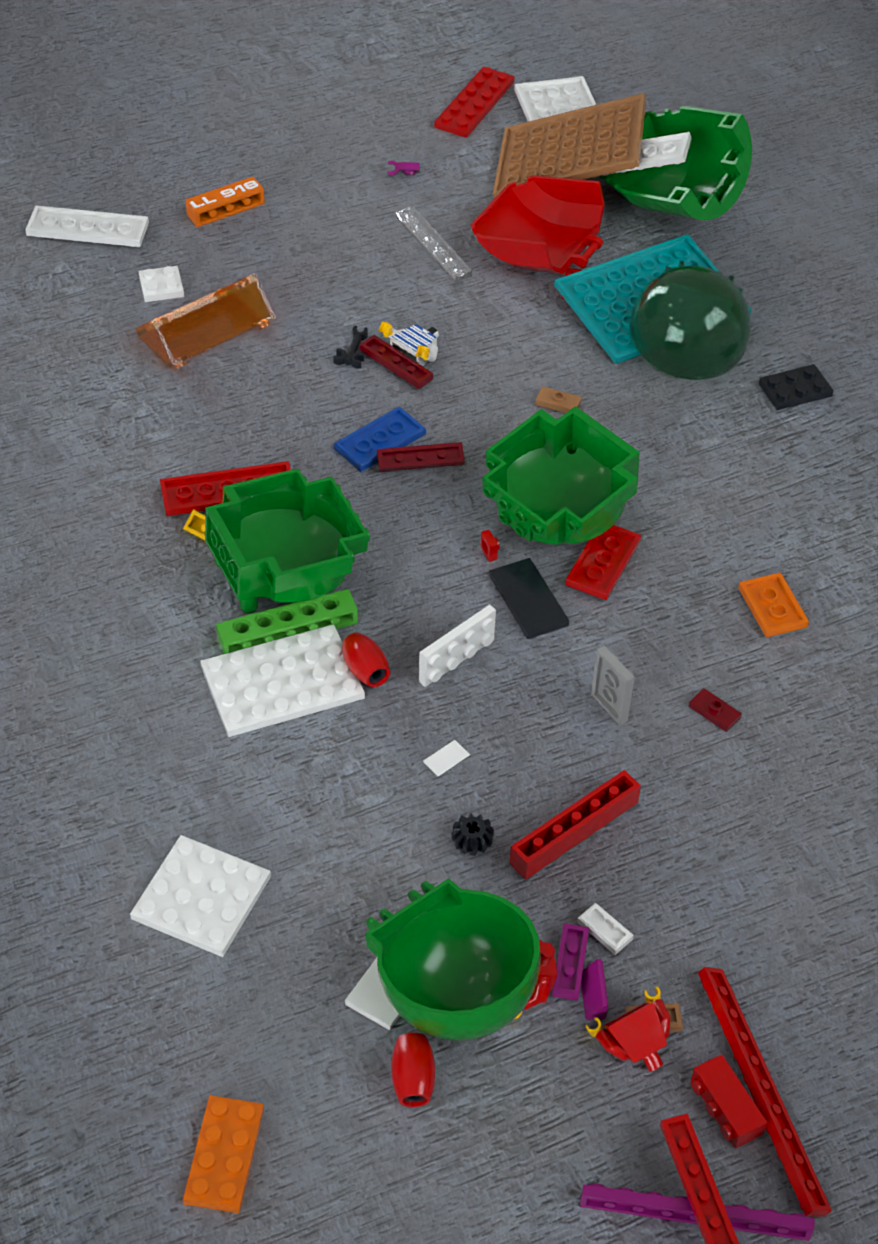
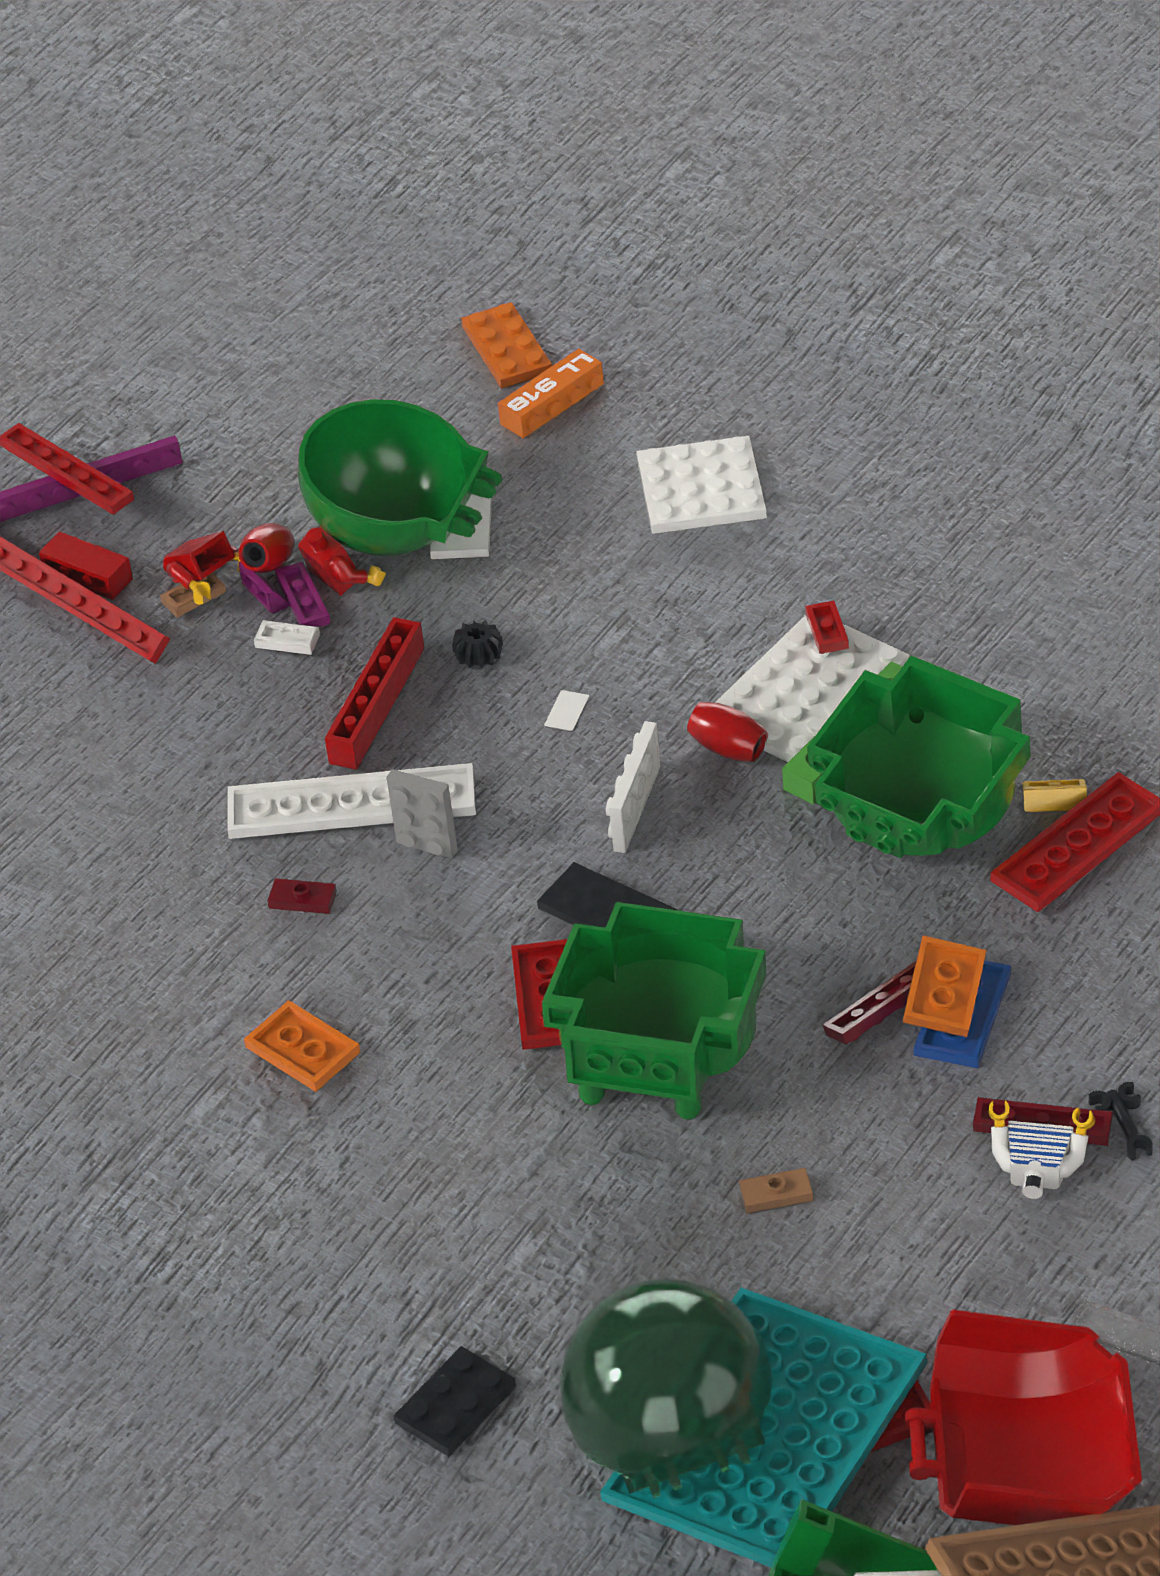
camera: 155 degrees right, 5 degrees down
none -> white plate [228,763,476,839]
none -> red piece [238,523,295,573]
none -> orange brick [498,348,604,439]
none -> red plate [805,600,849,654]
none -> orange plate [903,935,987,1037]

